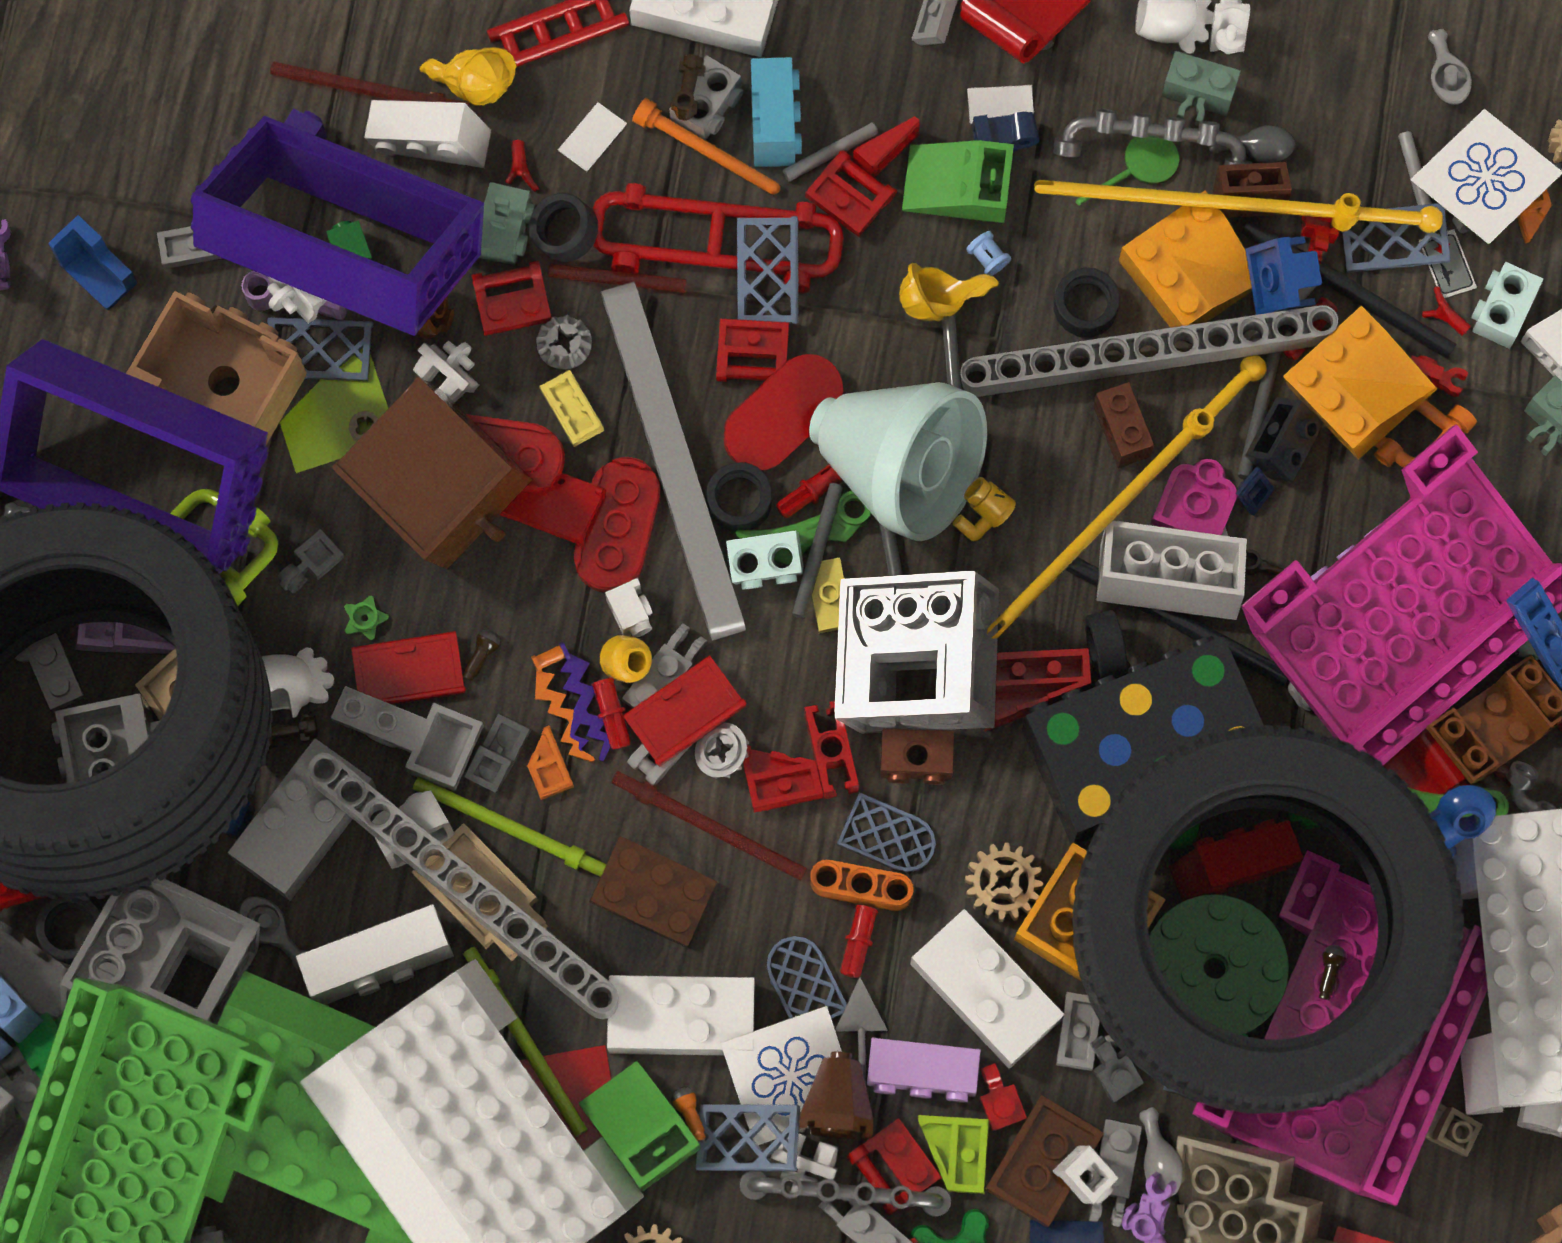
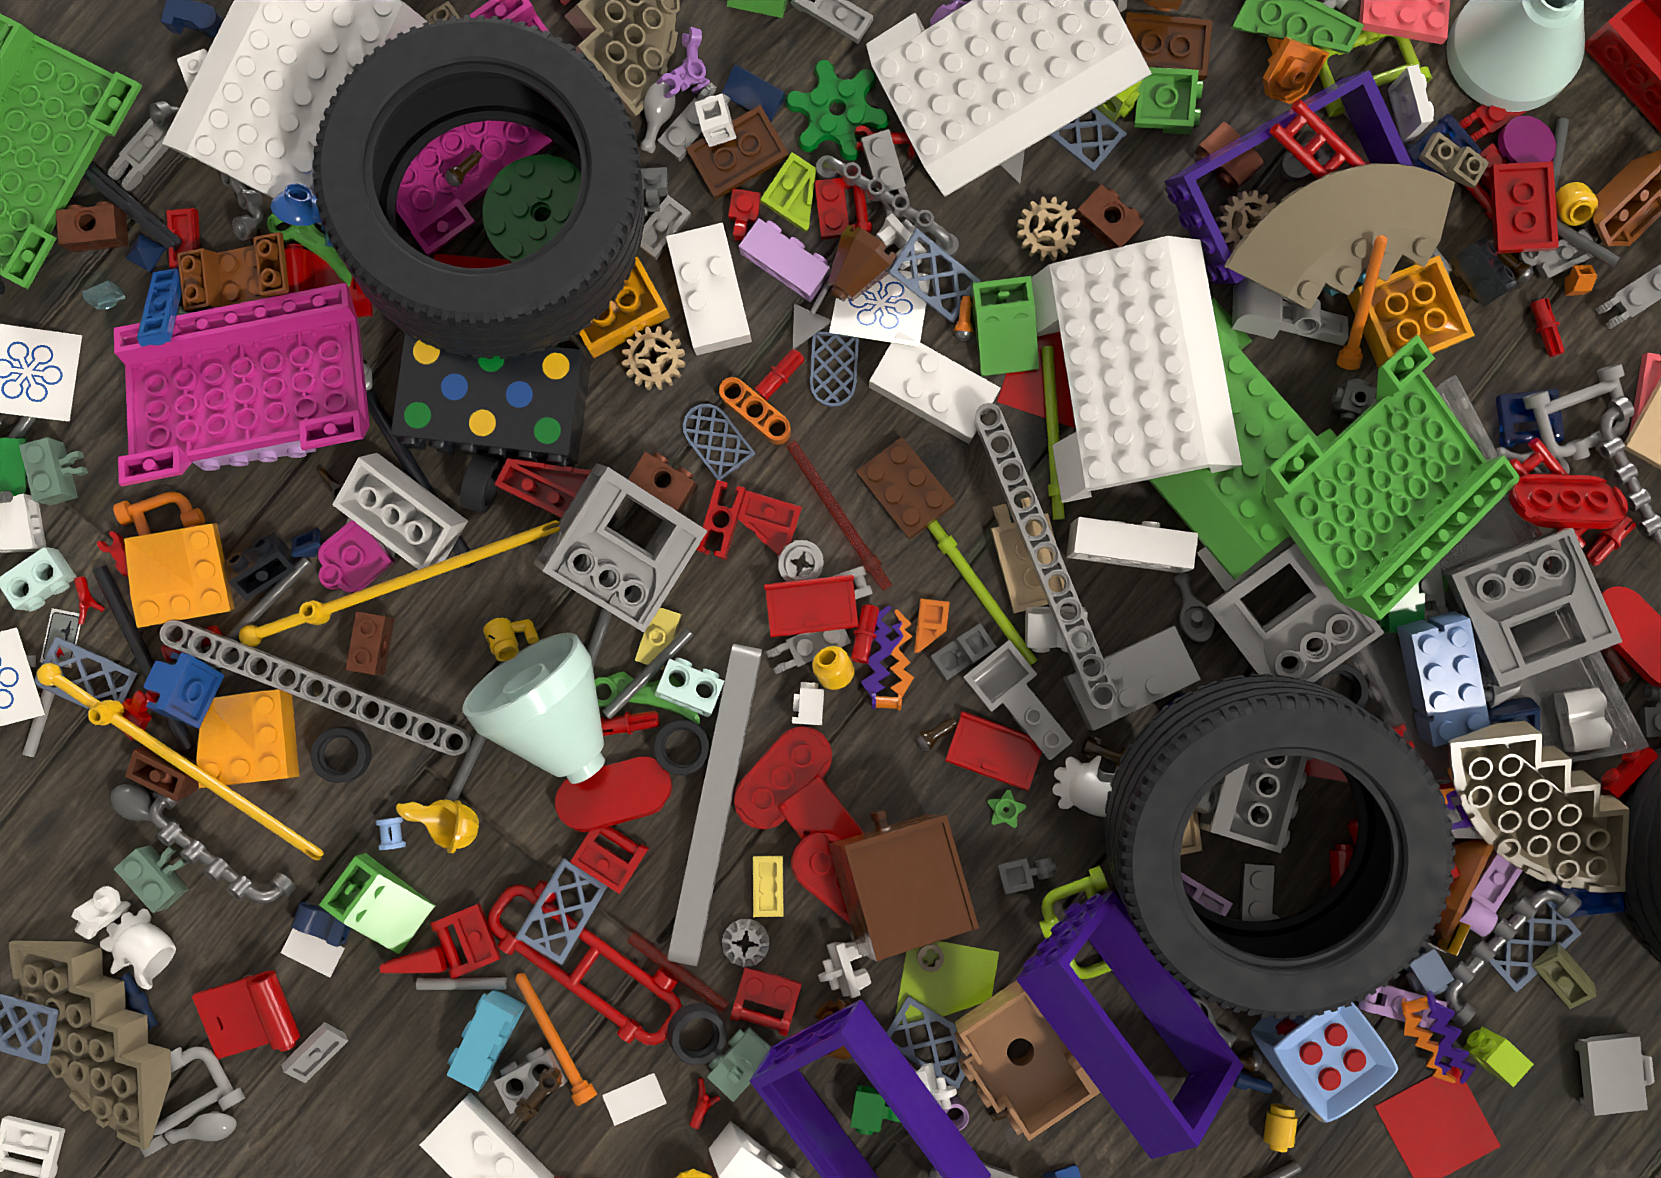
camera: 145 degrees left, 10 degrees up
bright green piece [1076,137,1179,205] -> none

